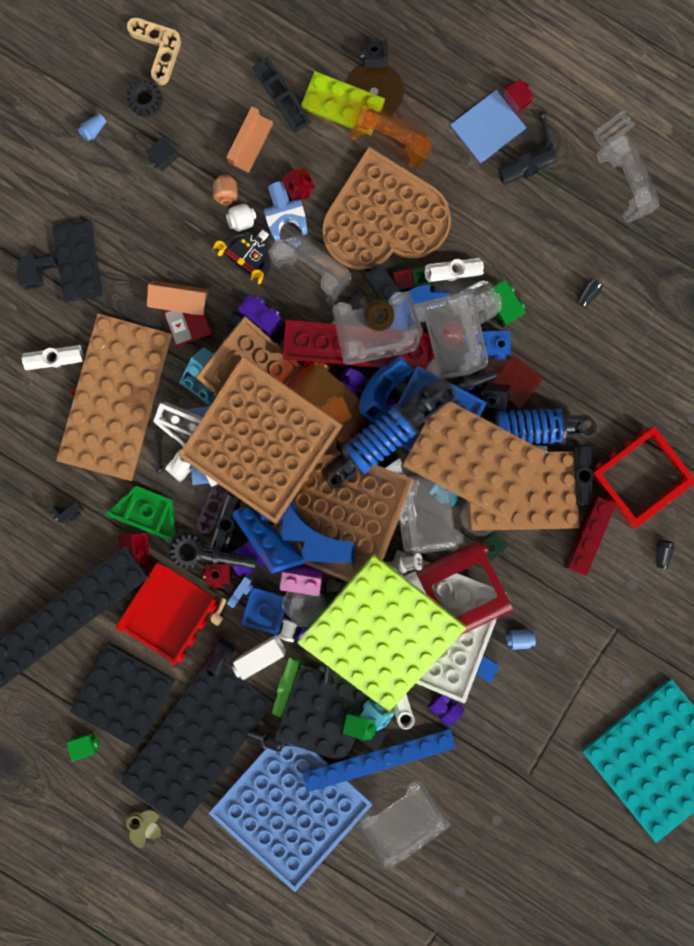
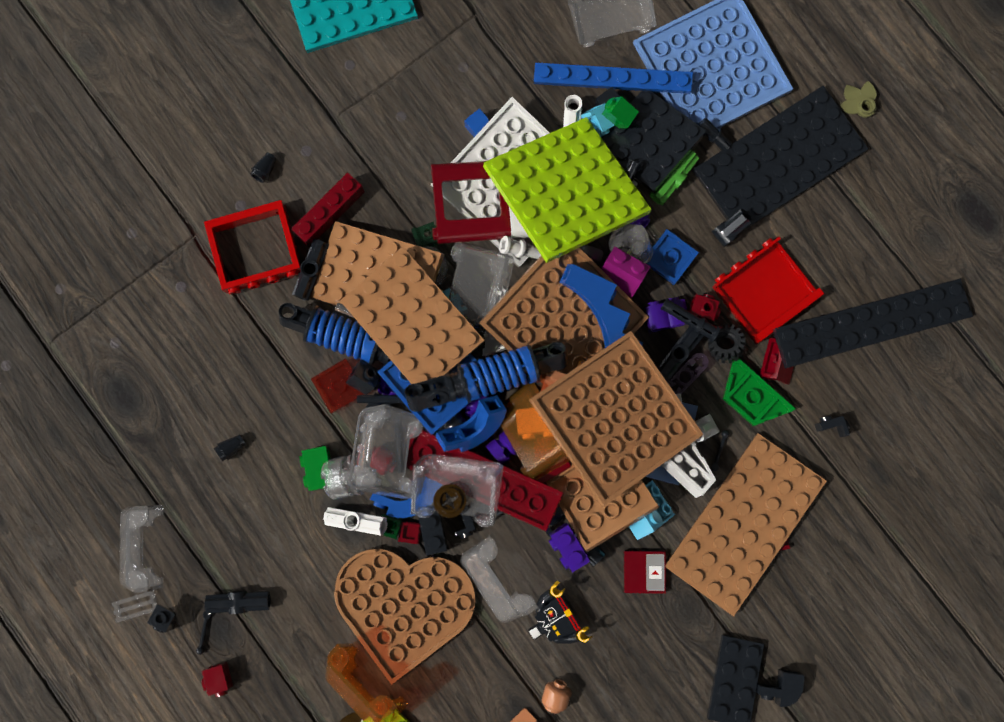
camera: 155 degrees left, 5 degrees down
white piece [22,345,84,370] -> none
green brick [66,732,100,761] -> none
black plate [70,643,176,749] -> none
nougat panel [147,281,209,315] -> none
tan hand [211,598,226,626] -> none
white head [226,203,256,232] -> none
medium blue plate [227,576,253,608] -> none
blue wing [232,507,305,573] -> none
white brick [233,635,286,680] -> none
medium blue connector [264,182,308,243] -> none
white bush [278,618,299,642] -> none
dark red brick [282,168,316,200] -> none
dark purple wheel [428,693,465,727] -> none
medium blue piece [450,90,526,163] -> none
blue brick [469,331,511,361] -> none
medium blue brick [506,629,535,650] -> none
none -> black bracket [147,604,177,633]

